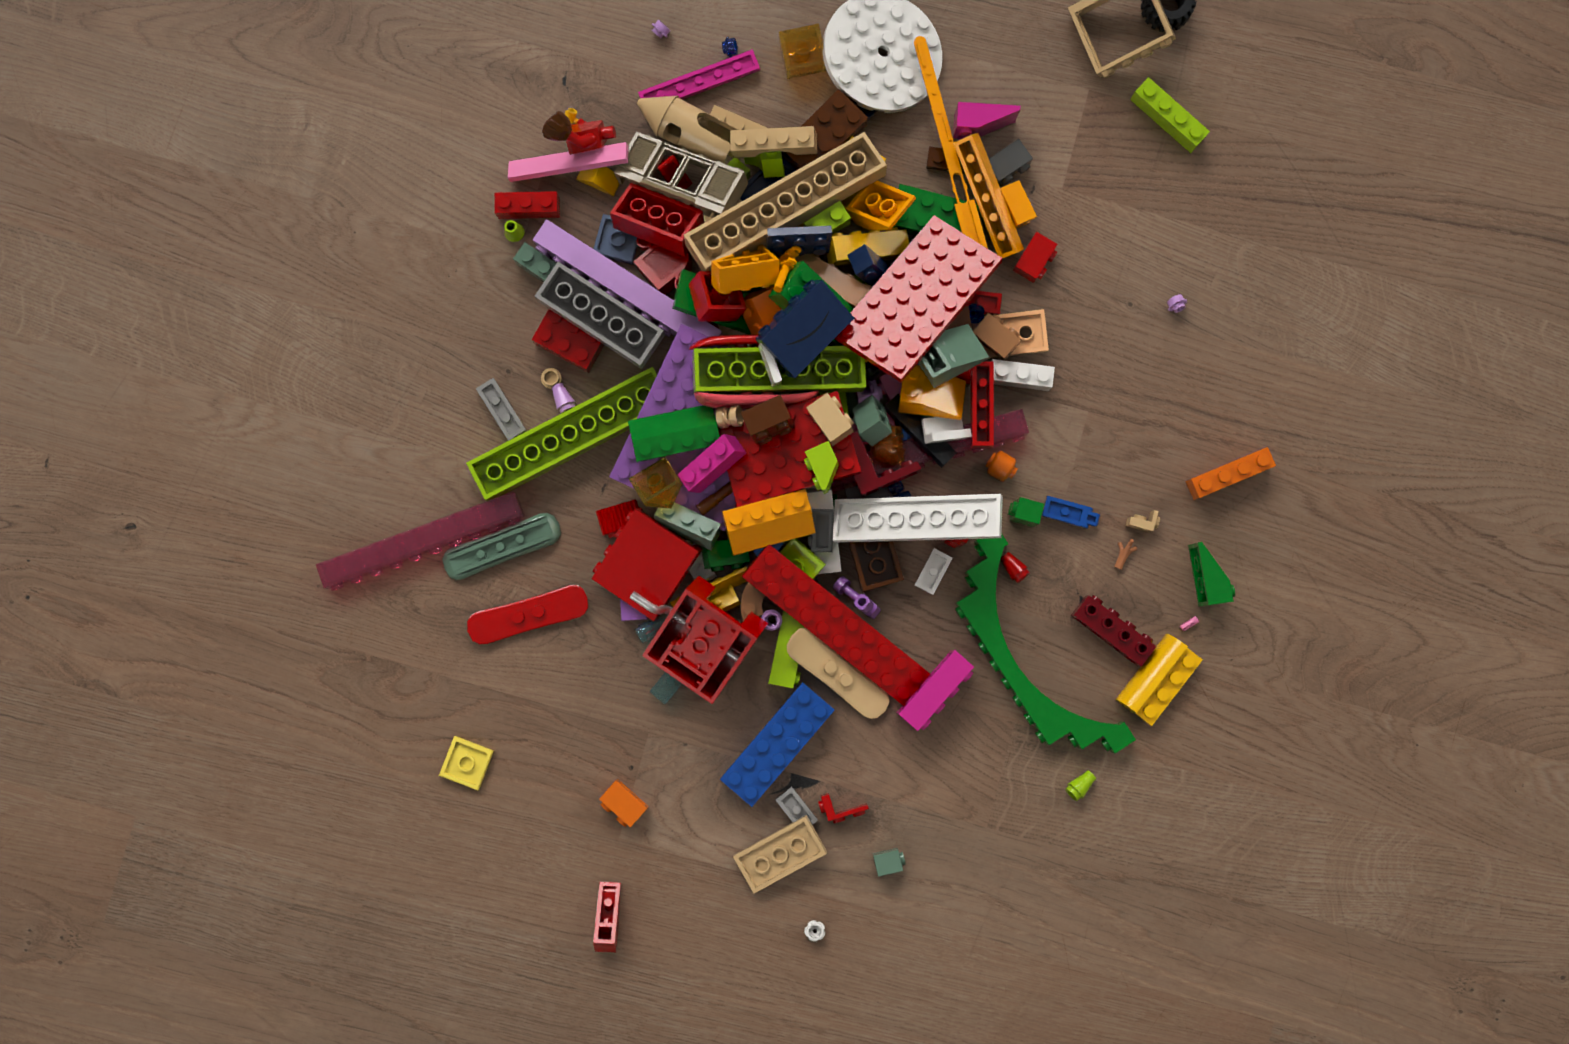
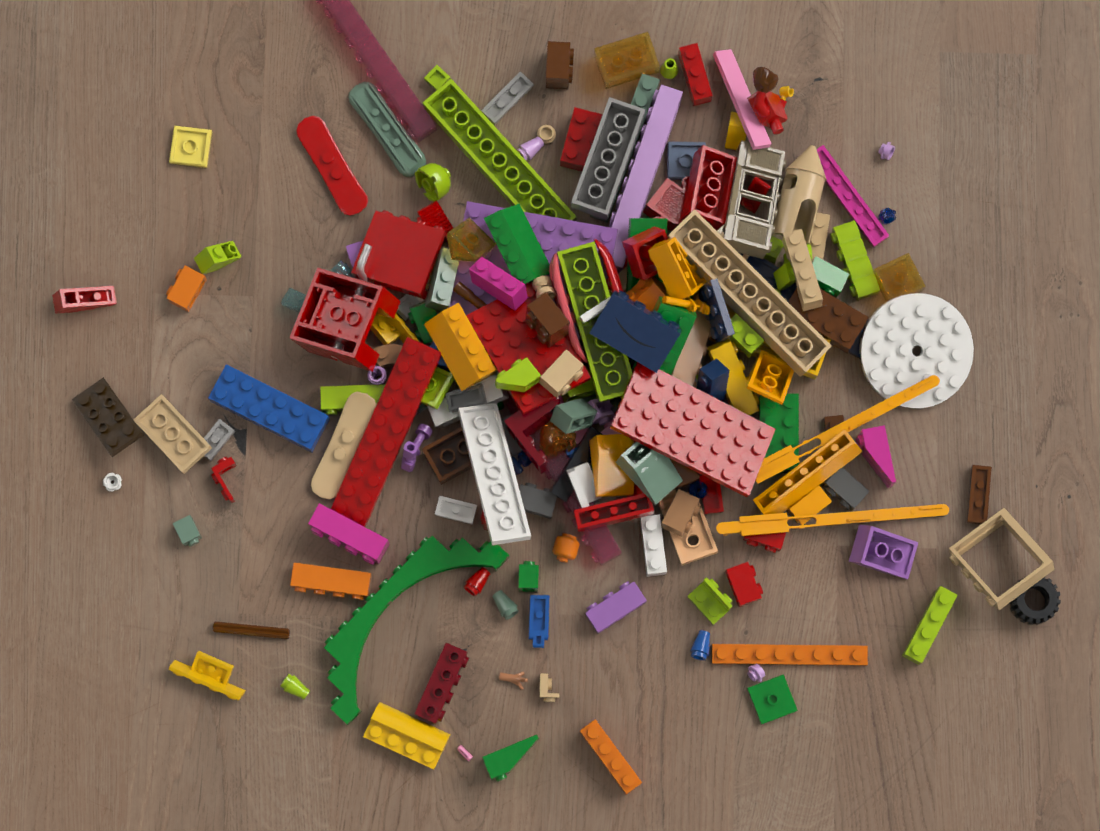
camera: 75 degrees right, 5 degrees down
none -> dark brown plate [72,377,144,457]
none -> yellow bracket [169,651,246,700]
none -> lime slope [194,241,241,274]
none -> reddish brown axle [213,621,290,639]
none -> orange brick [290,563,372,600]
none -> lime cylinder [415,163,451,202]
none -> lime plate [424,65,451,91]
none -> sand green cone [492,590,519,620]
none -> dark grey brick [519,483,558,519]
none -> reddish brown brick [546,41,574,89]
none -> medium lavender brick [585,581,647,634]
none -> clear yellow brick [594,32,660,89]
none -> lime bracket [687,577,733,625]
none -> blue cone [690,630,710,660]
none -> orange plate [712,644,868,666]
none -> light orange piece [716,504,949,536]
none -> red brick [725,562,763,607]
none -> green plate [747,674,798,725]
none -> brick [812,256,849,298]
none -> lime brick [830,220,880,301]
none -> medium lavender slope [849,524,918,579]
none -> reddish brown plate [967,465,992,524]

